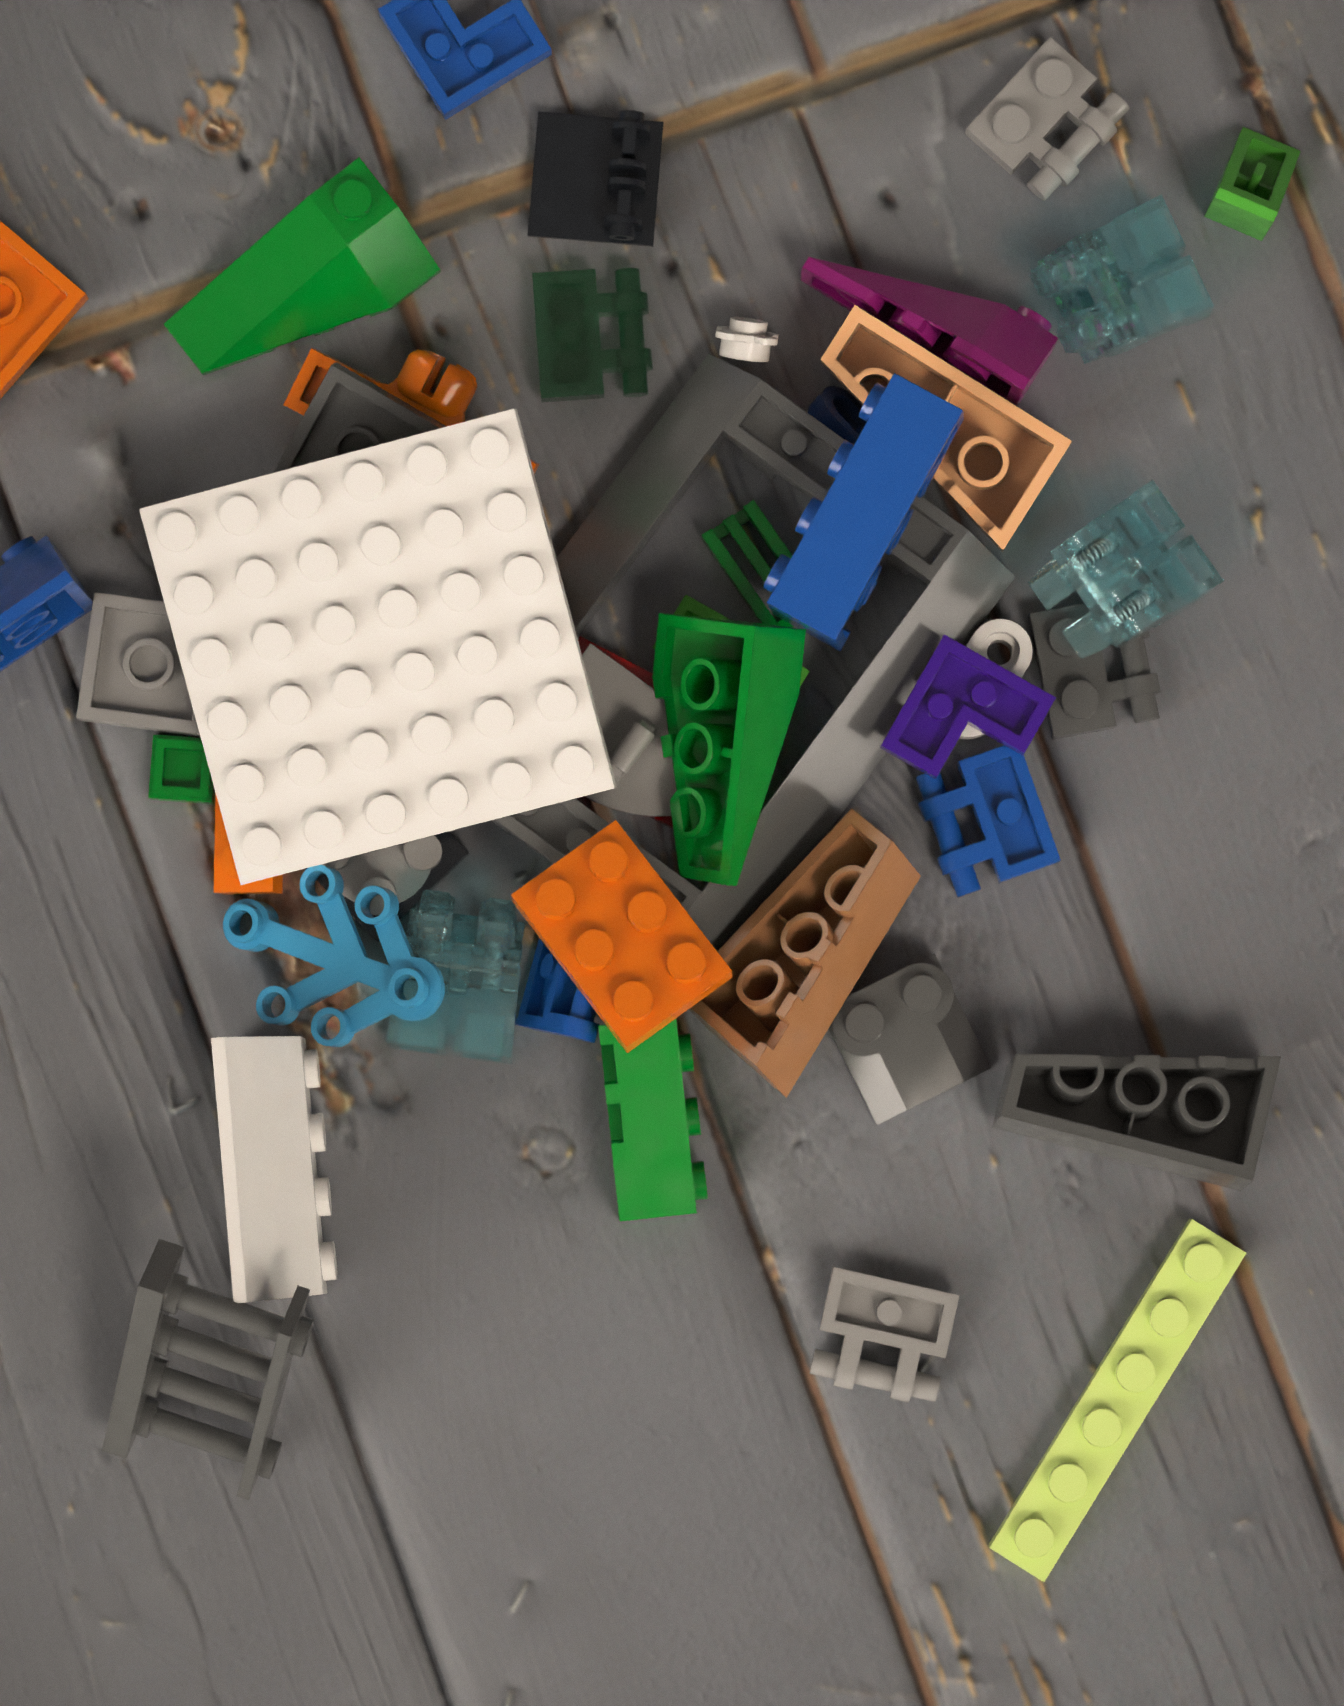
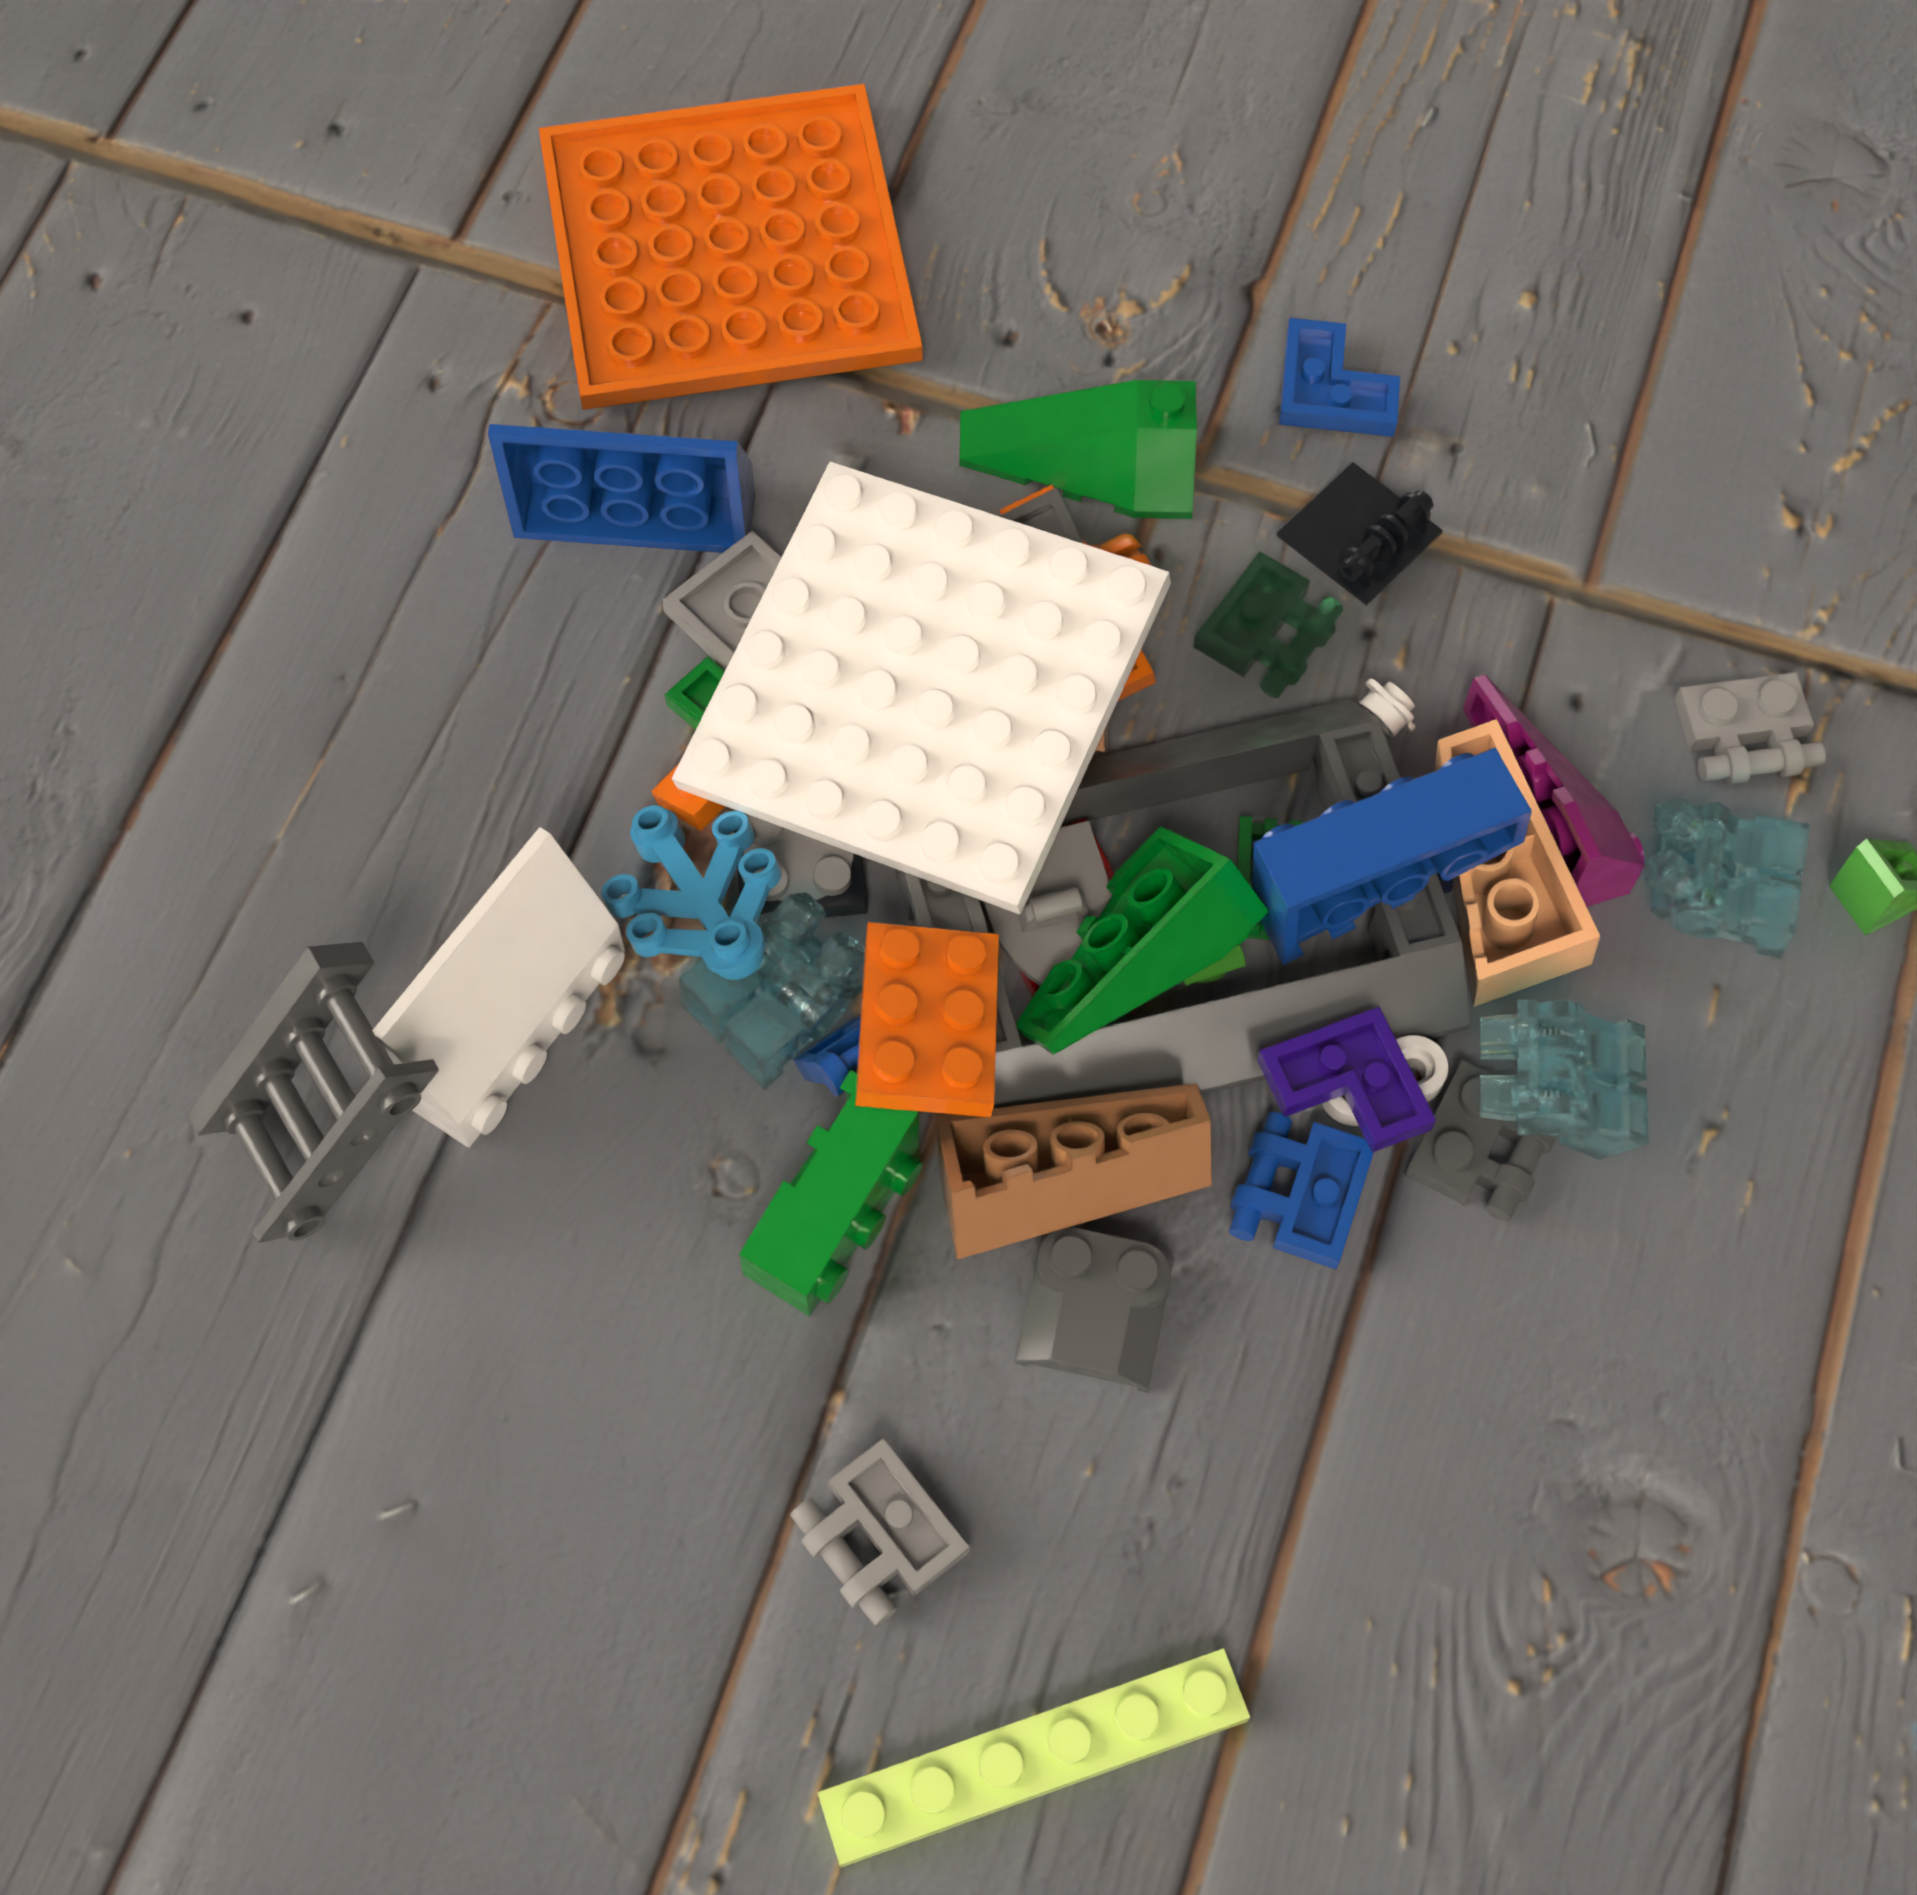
camera: 40 degrees right, 20 degrees down
dark grey wedge [992,1054,1281,1191] -> none

